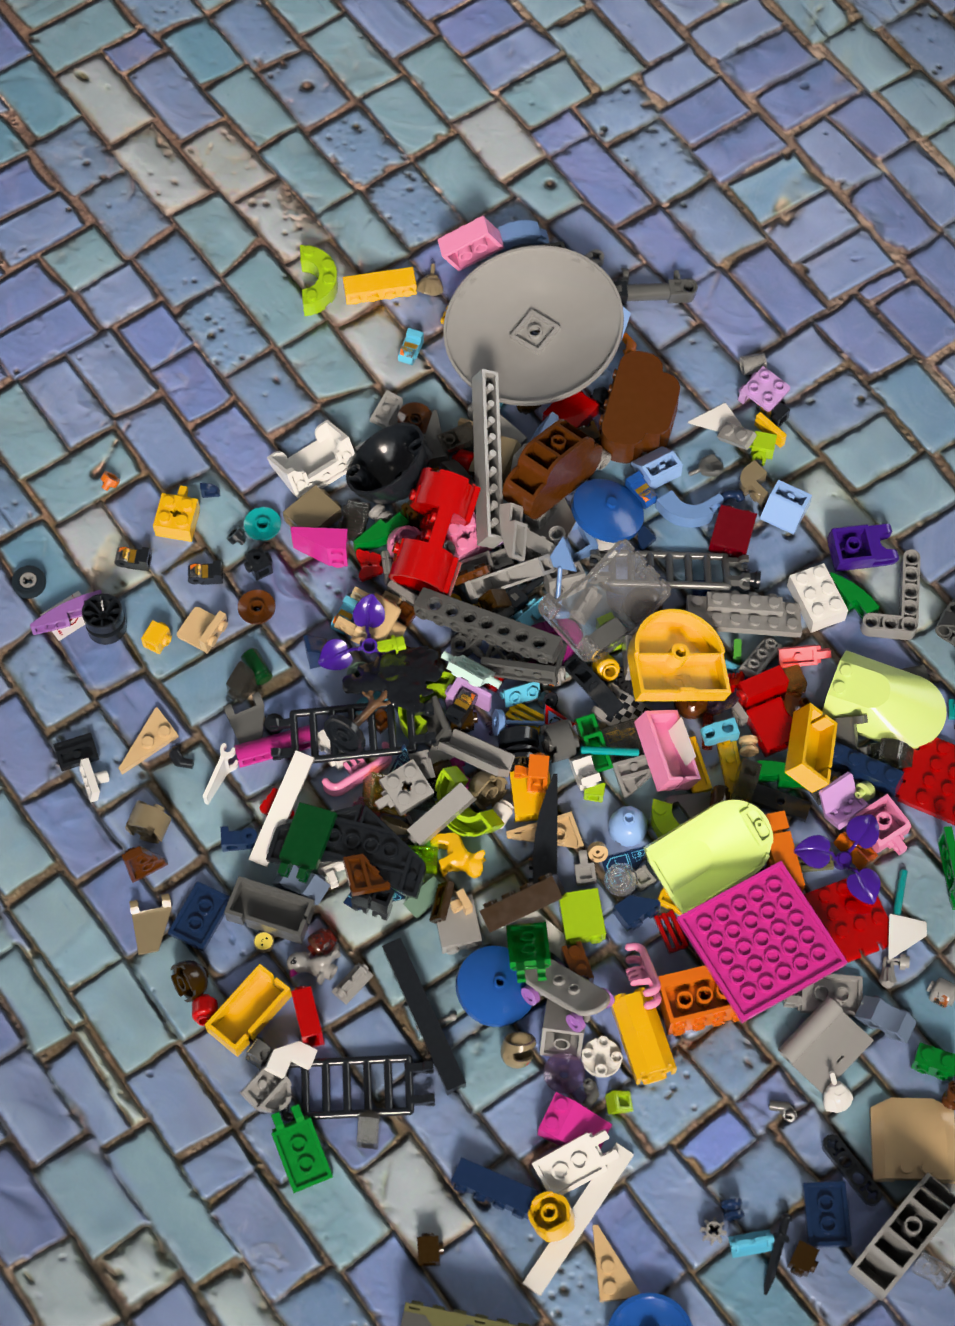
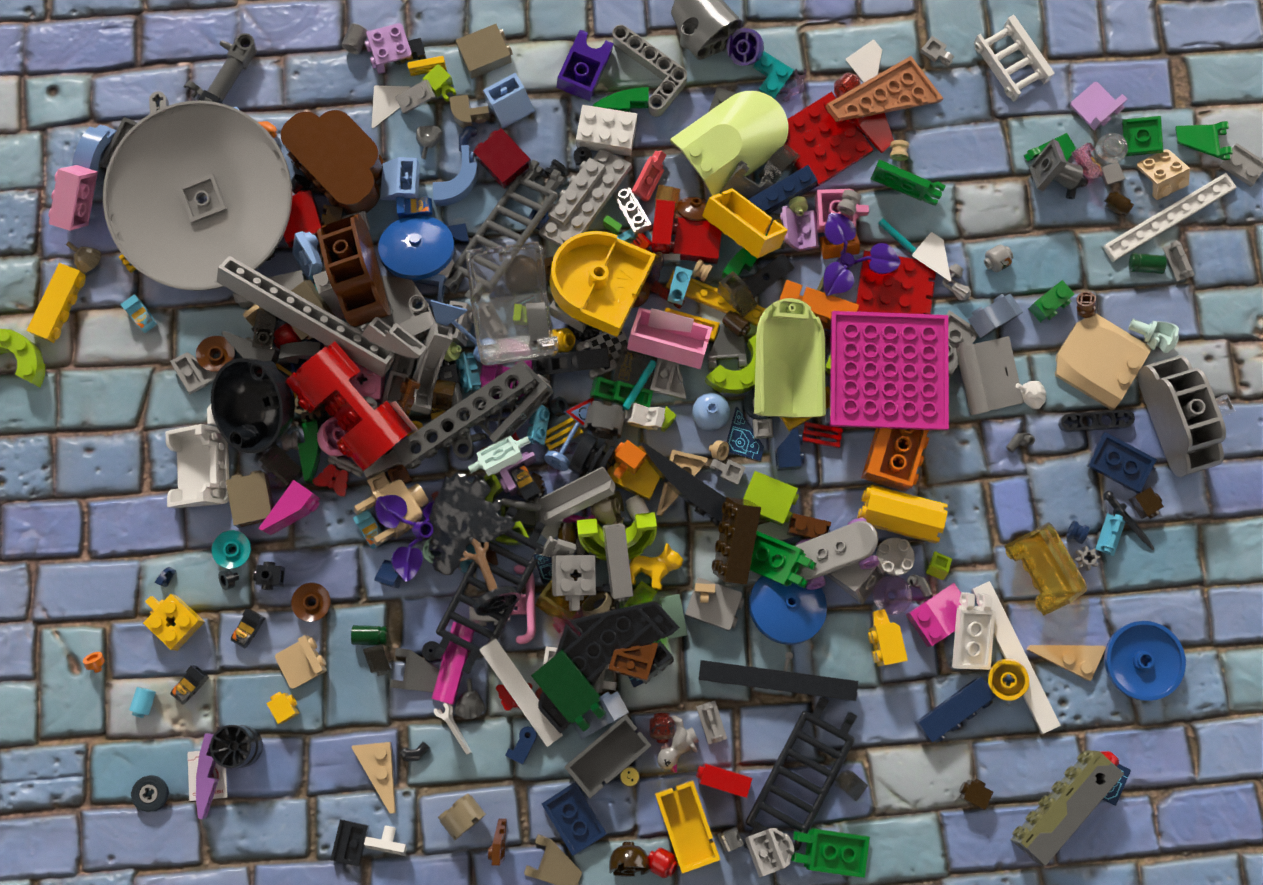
camera: 60 degrees left, 15 degrees up
white tile [264,1041,318,1079] -> none
lime piece [377,635,406,654] -> none
dark brown tile [429,881,455,924] -> none
dark tan helmet [500,1032,536,1069] -> none
clear piece [604,863,638,896] -> none
bright pink piece [625,942,662,1010] -> none
none -> medium azure brick [129,687,156,718]
none -> yellowish green tile [444,342,461,362]
none -> dark grey piece [455,678,485,719]
none -> dark tan brick [456,24,513,79]
none -> black tile [573,147,592,166]
none -> light grey wheel [837,190,861,216]
none -> yellow hinge [867,609,908,667]
none -> clear yellow windscreen [1004,522,1087,616]

